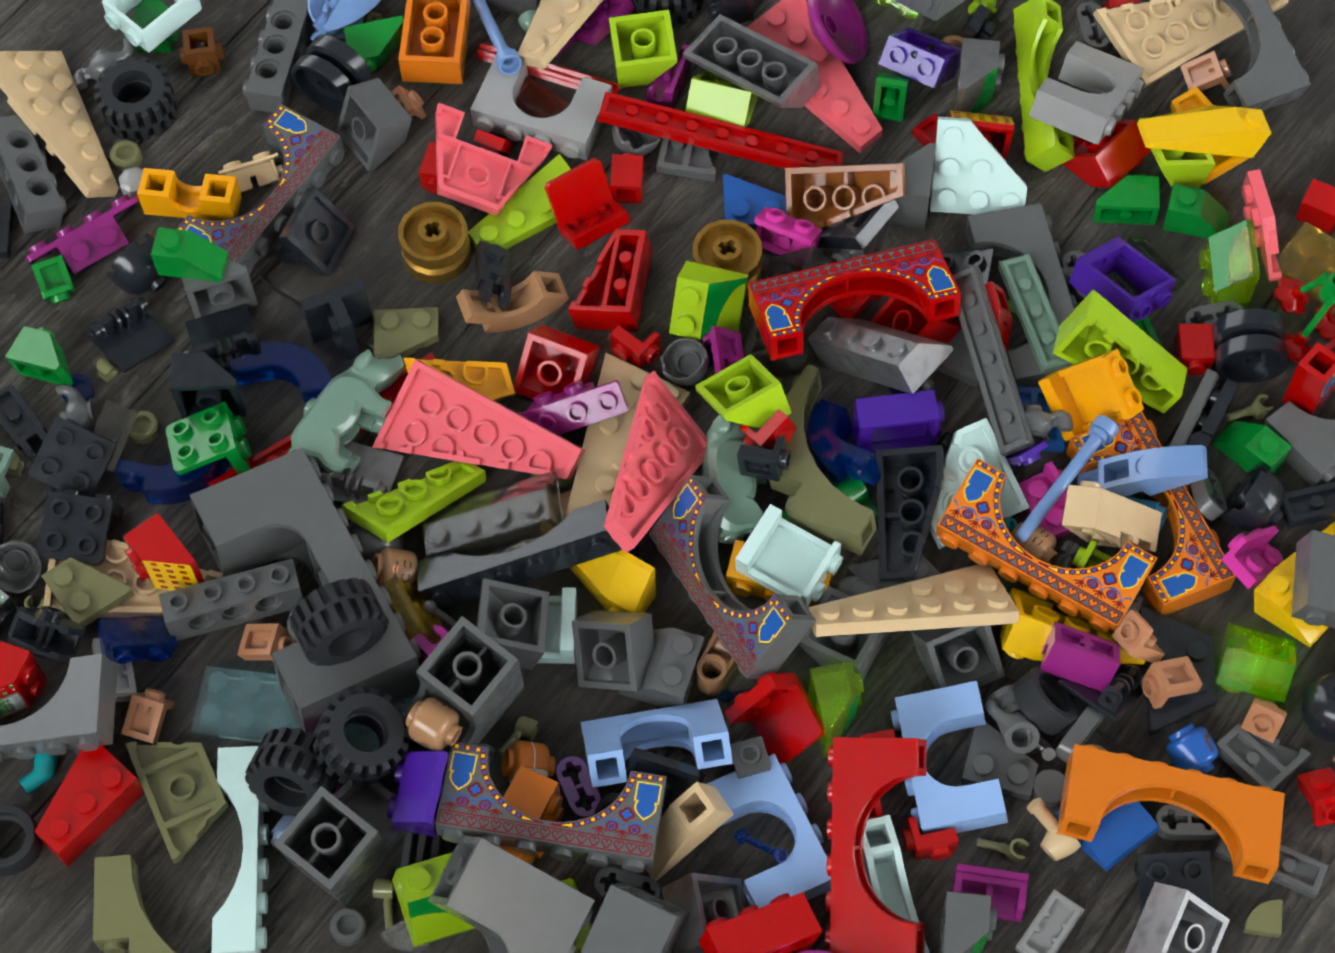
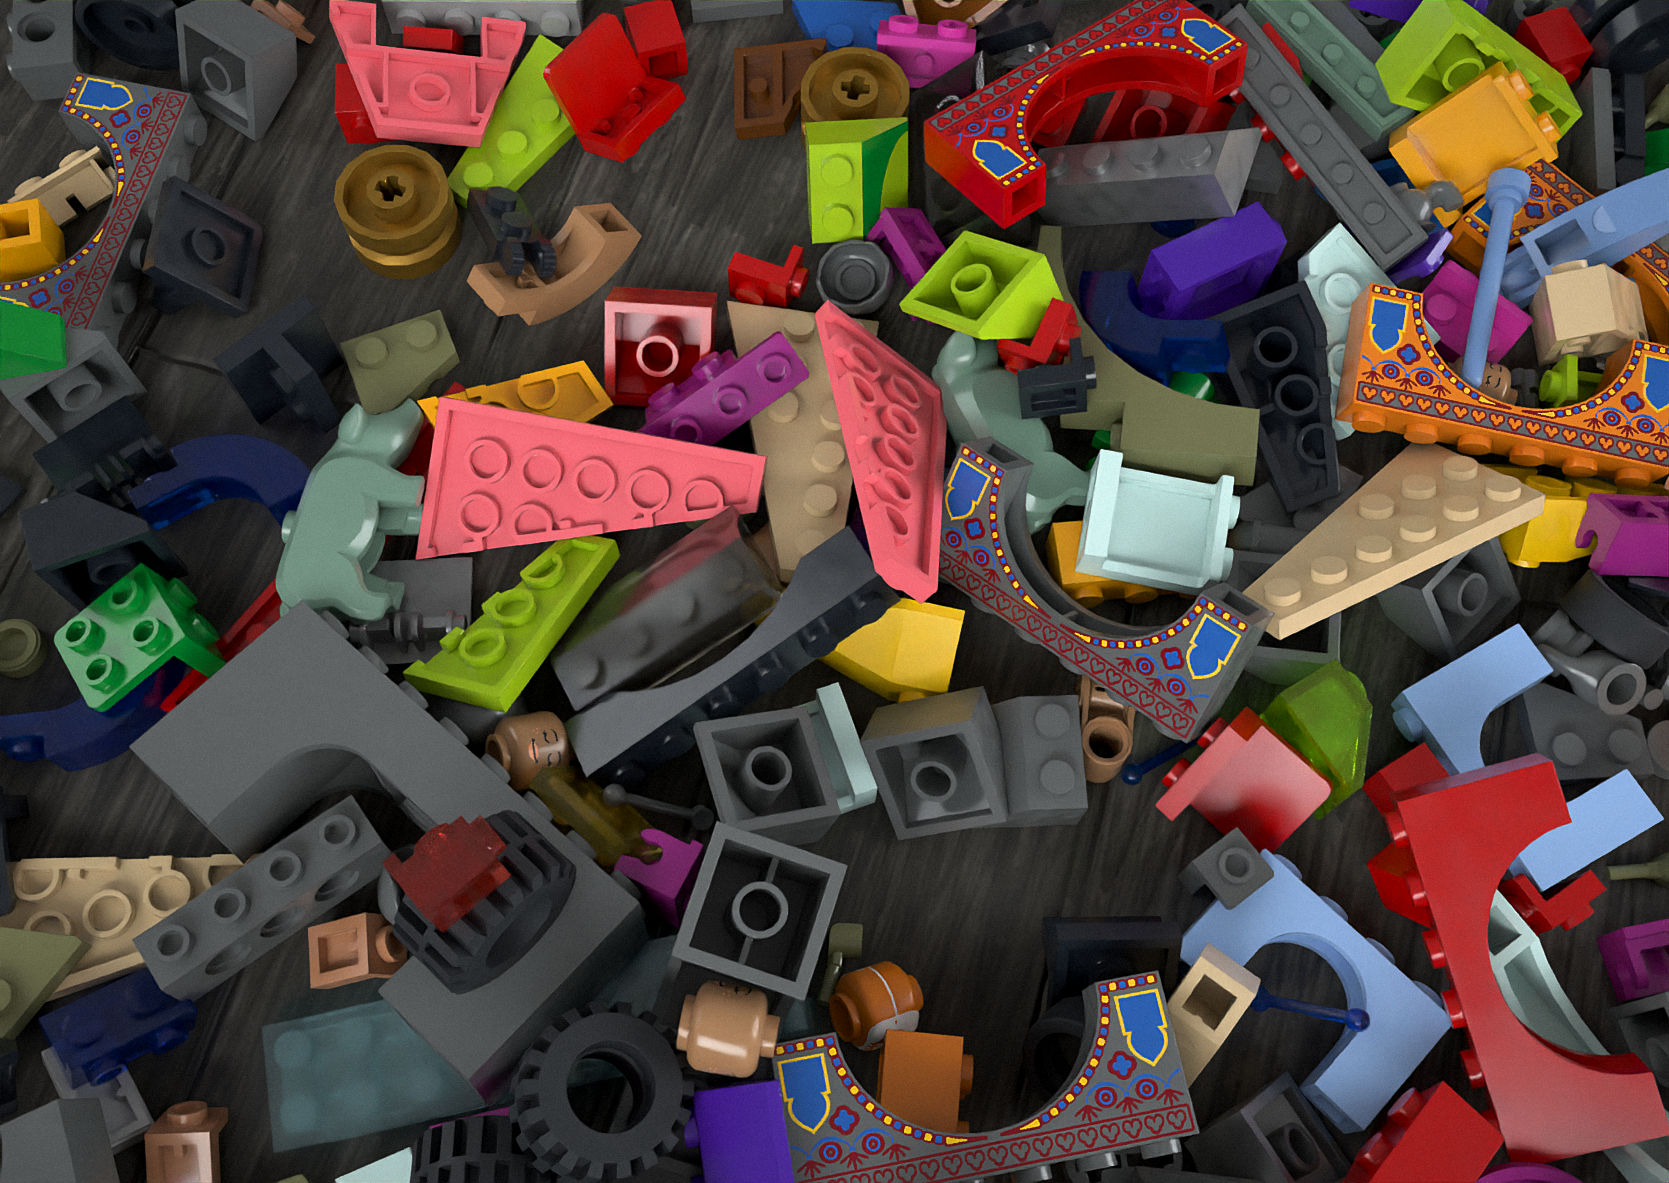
camera: 25 degrees left, 5 degrees up
red slope [123,513,205,590] -> none
medium lavender beam [556,756,601,820] -> none
red wedge [568,229,653,332] -> none
light blue arch [581,699,733,788] -> none
none -> clear red brick [382,815,511,933]
none -> reddish brown wing [734,38,829,140]

